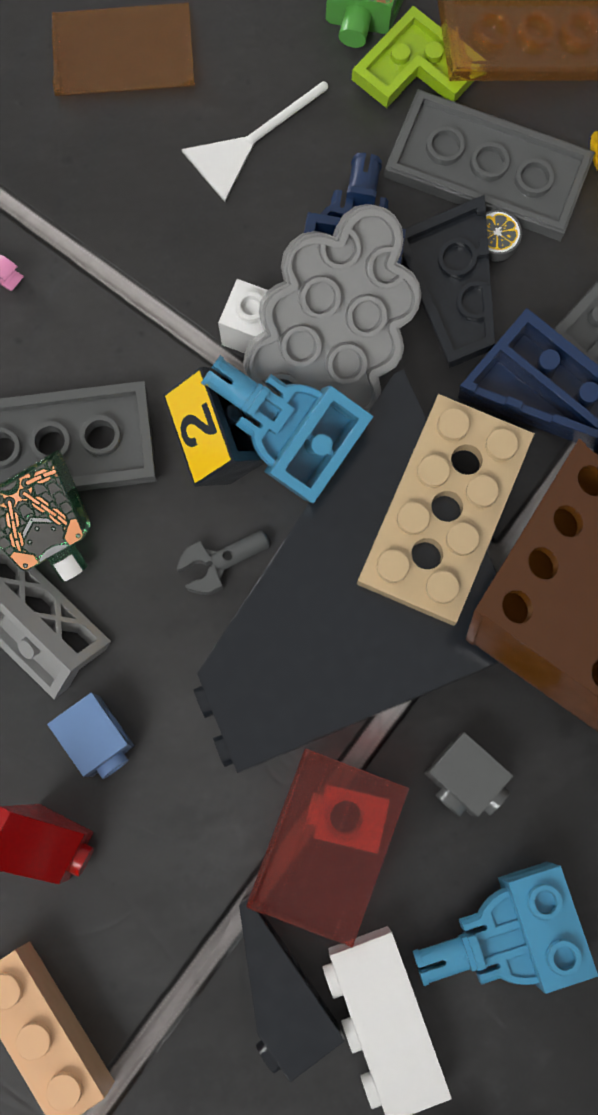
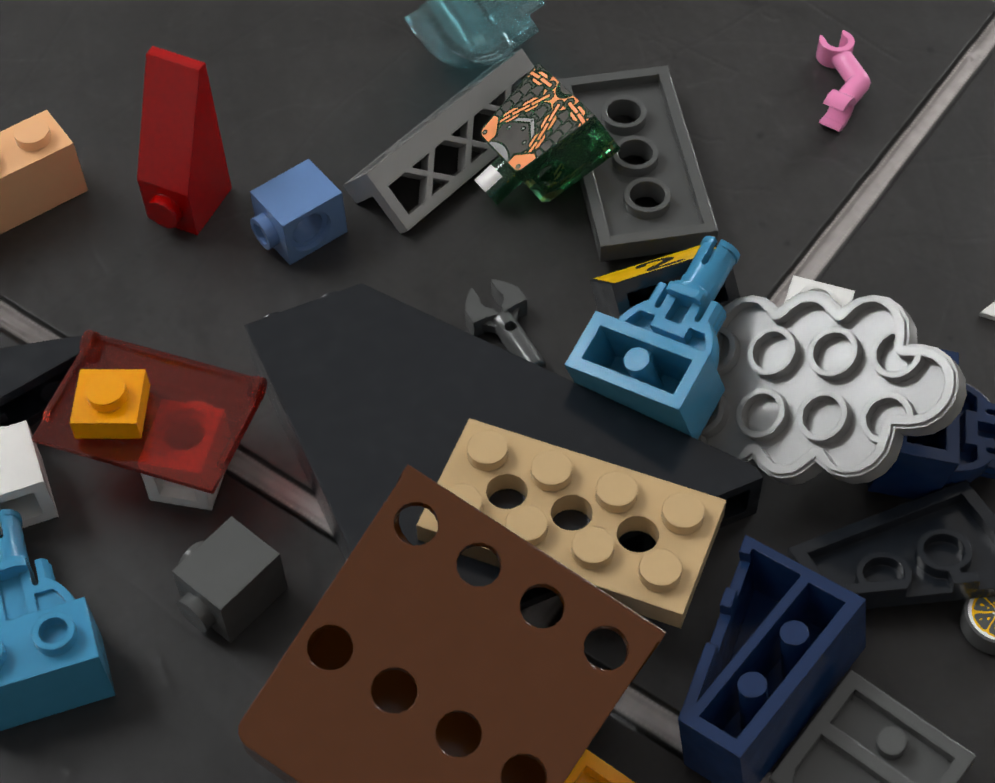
camera: 90 degrees right, 25 degrees down
none -> light orange plate [69,369,150,439]

